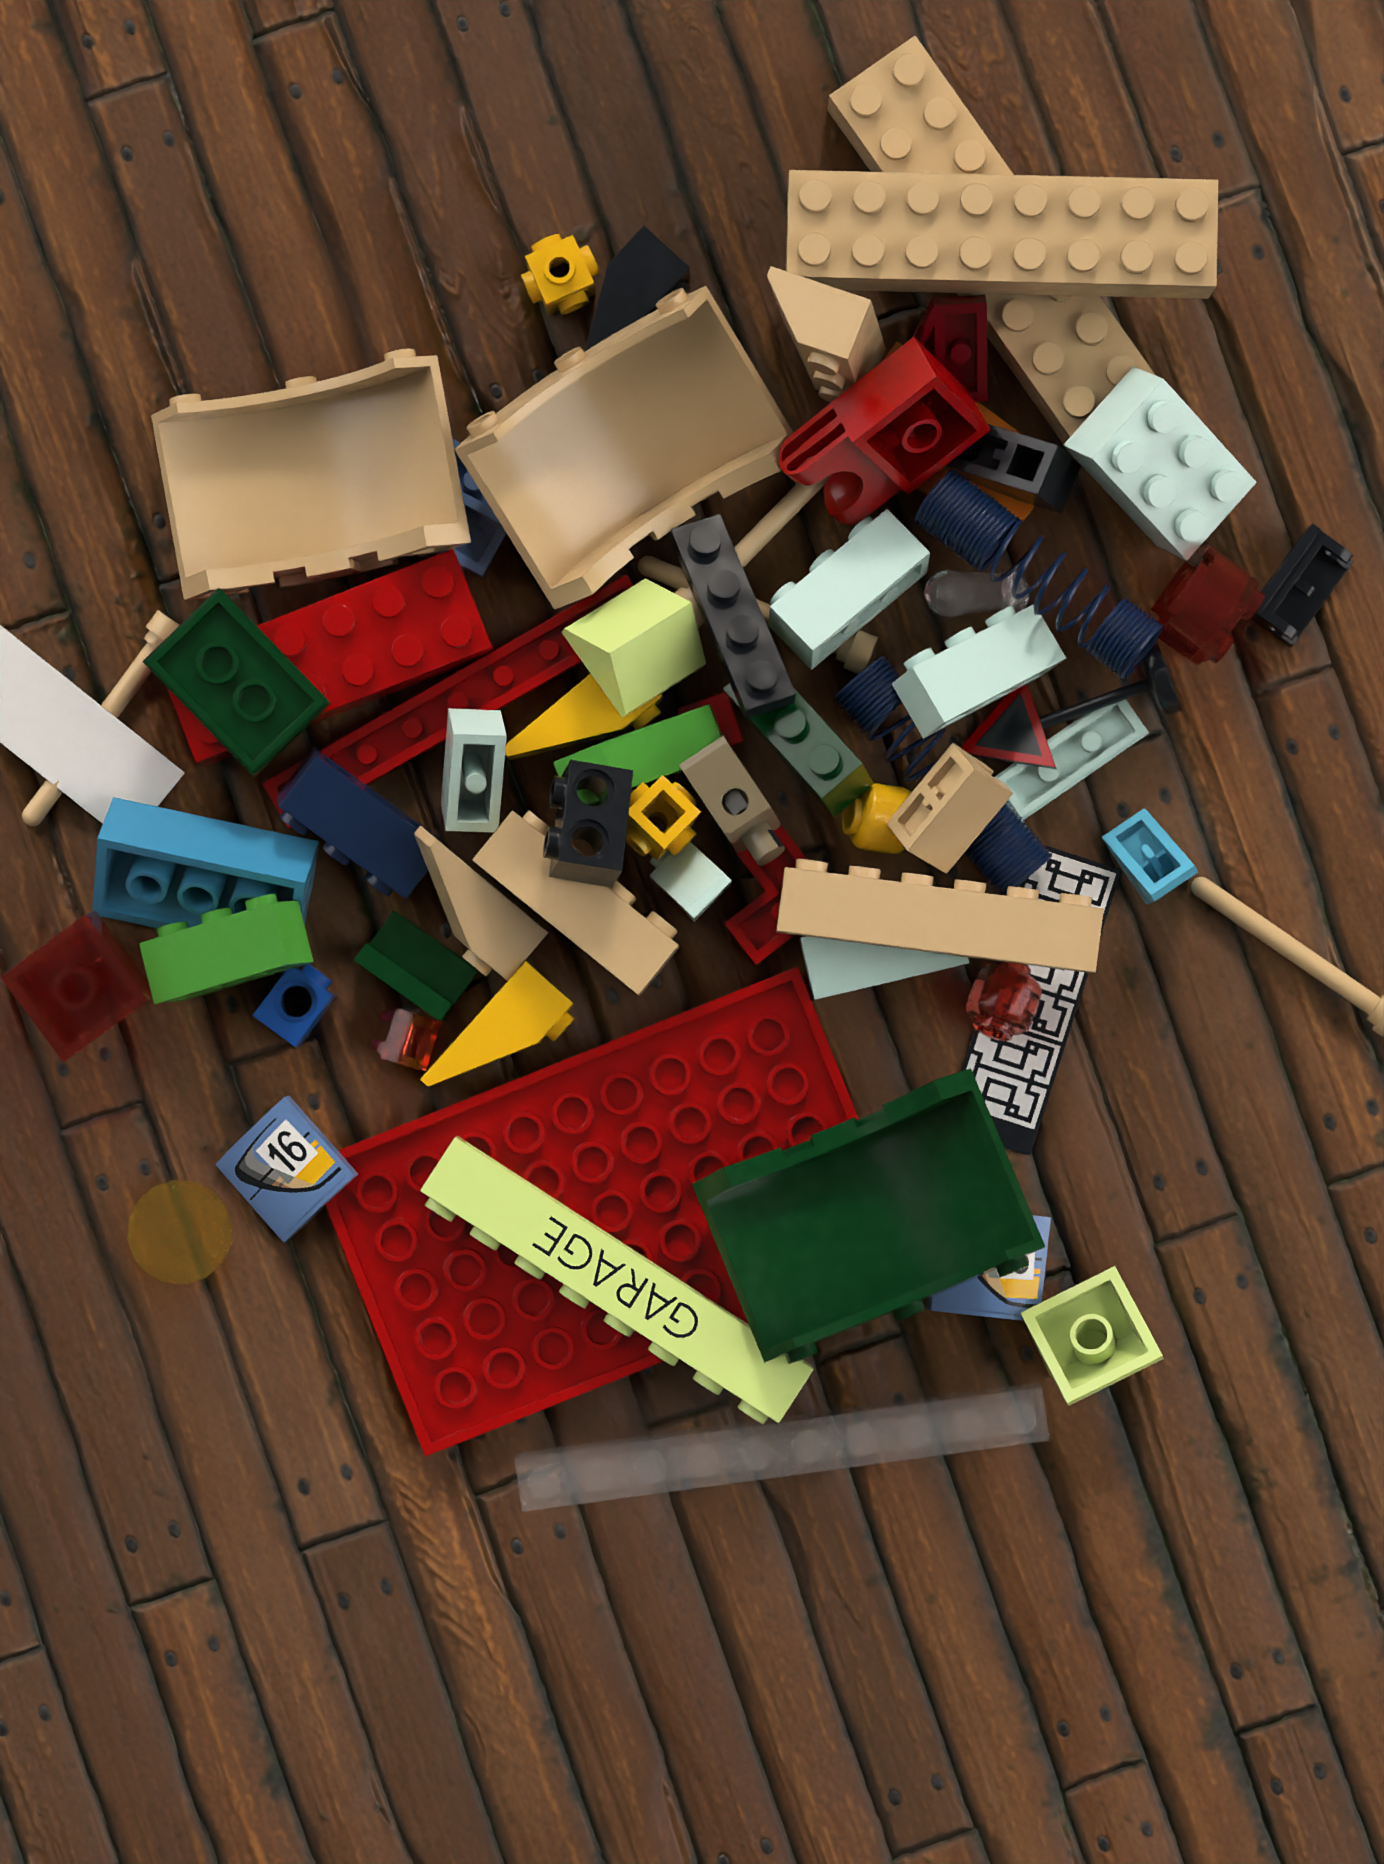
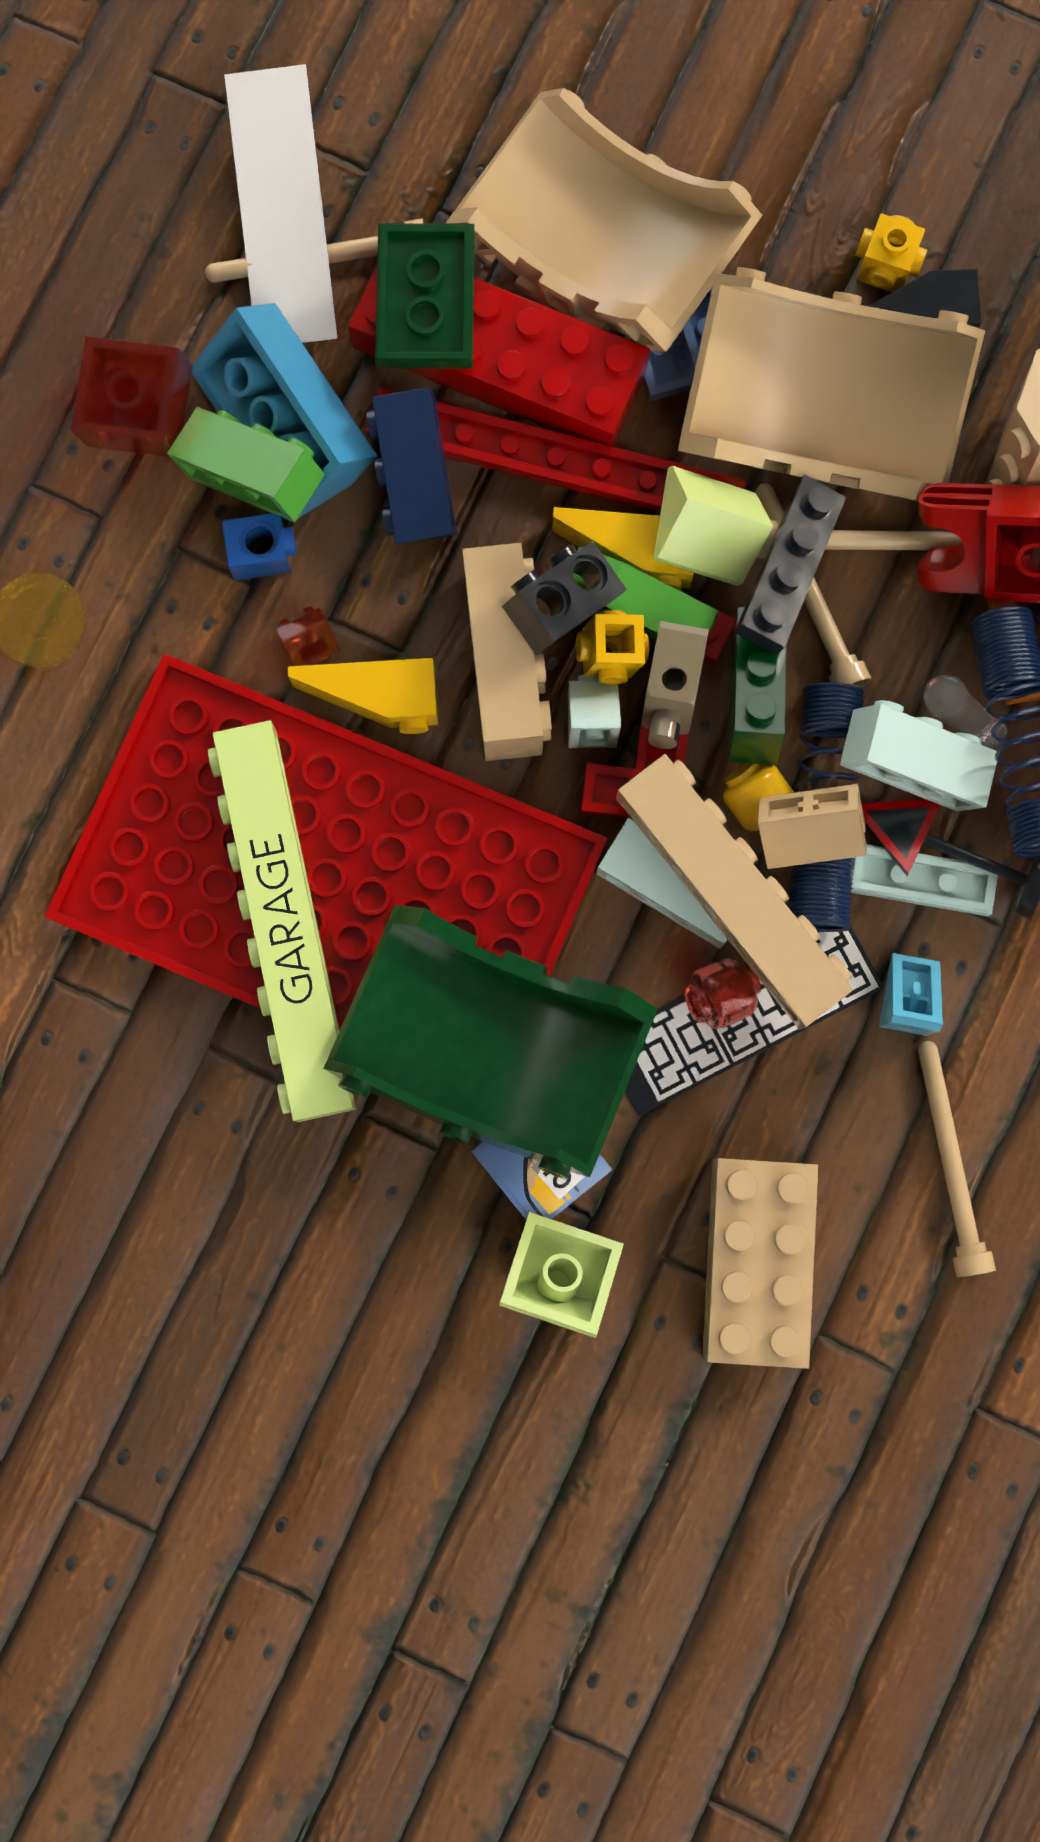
camera: 40 degrees right, 5 degrees down
slope [215,1096,359,1243] -> none
dark green panel [354,910,479,1022] -> none
tan slope [414,826,548,981] -> none
light aqua brick [441,708,507,833] -> none
clear brick [515,1383,1050,1512] -> none
light aqua brick [769,509,930,670] -> none
none -> tan brick [702,1158,818,1369]

